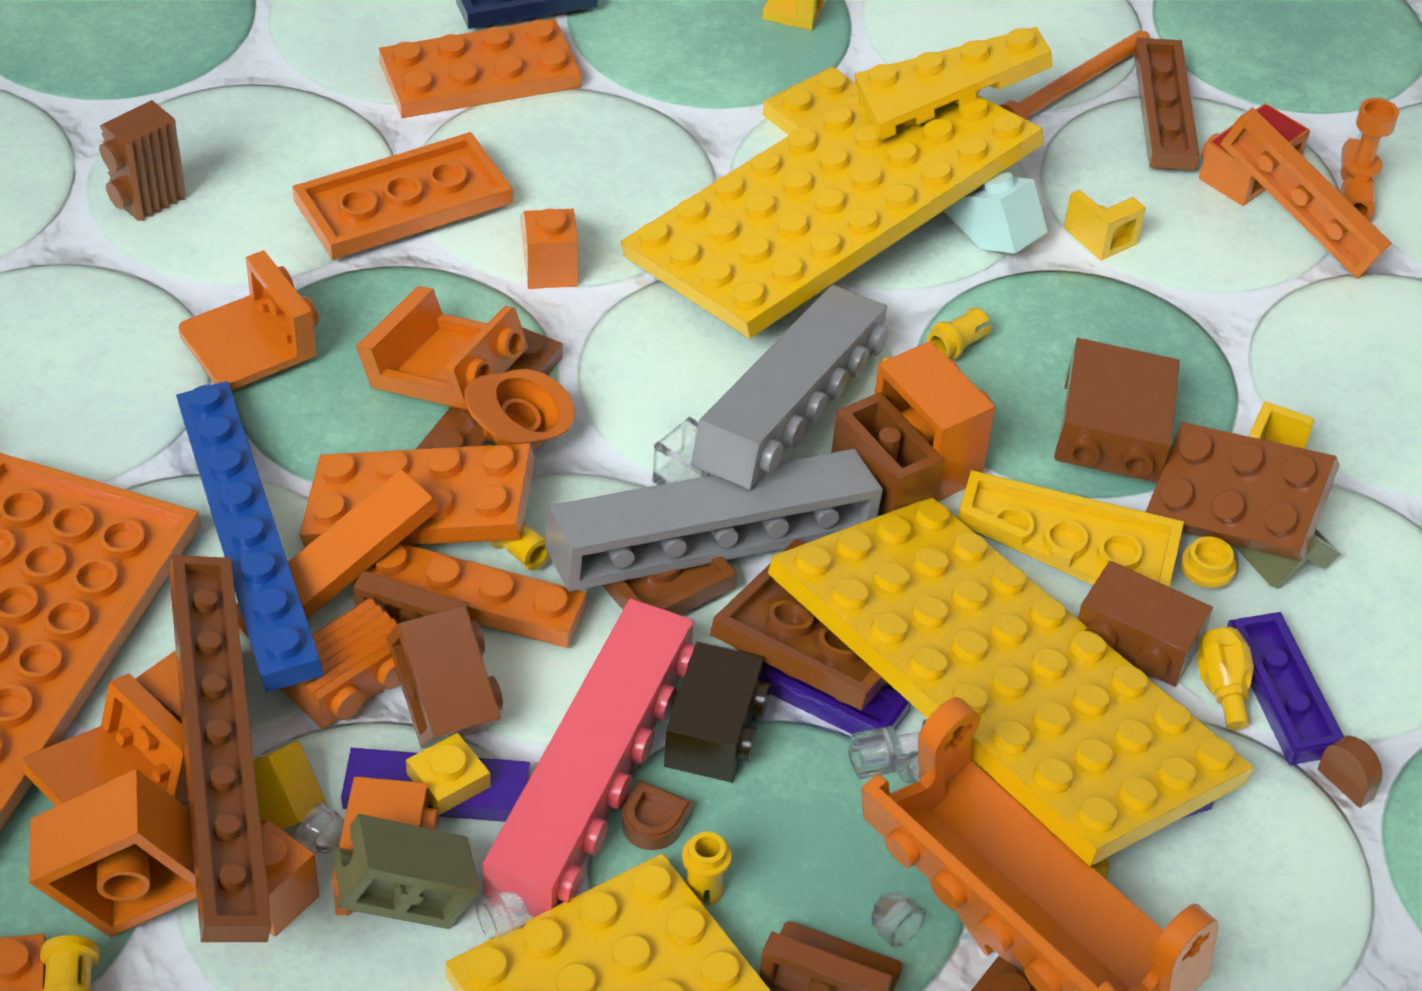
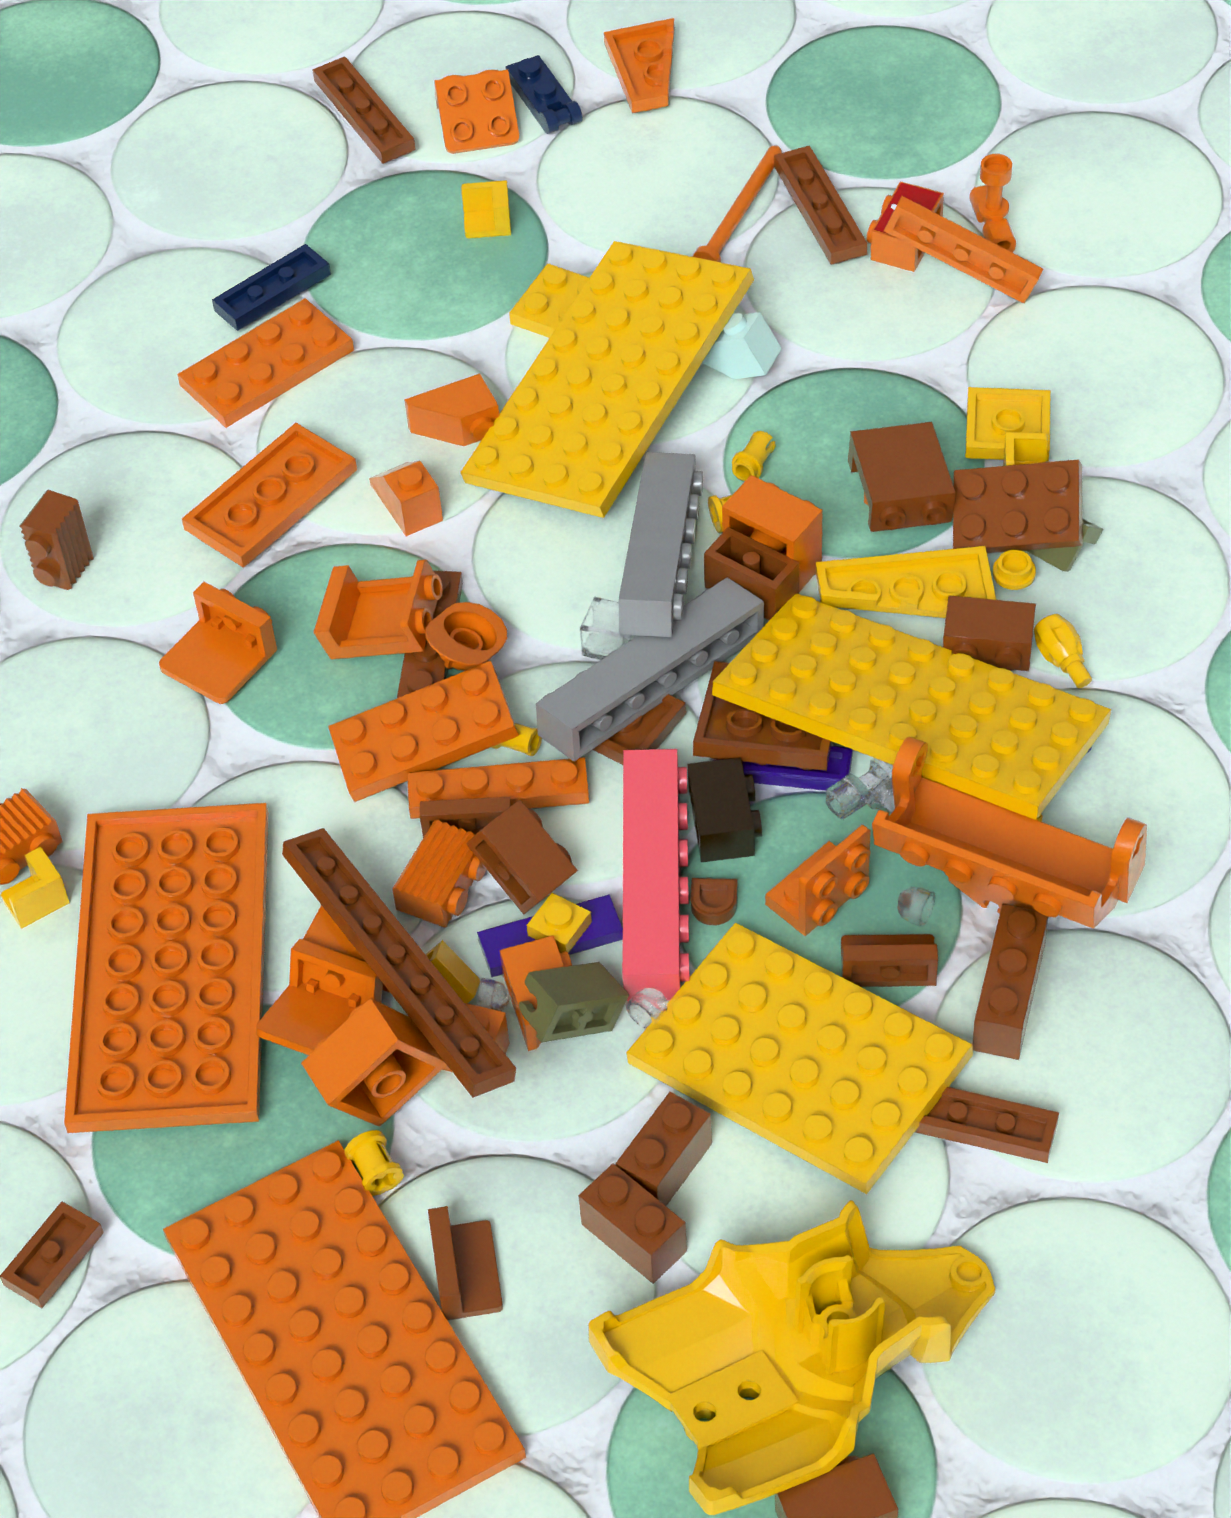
camera: 15 degrees left, 5 degrees up
blue plate [176,381,324,693] -> none
orange tile [236,469,439,641] -> none
yellow pin [682,831,732,905] -> none
yellow wing [854,26,1053,141] -> none
yellow panel [1064,190,1146,261] -> none
dark purple tile [1227,612,1344,765] -> none
dark orange tile [1317,736,1382,808] -> none
none -> orange slope [404,373,499,446]
none -> orange bracket [765,825,871,936]
none -> yellow plate [965,387,1051,462]

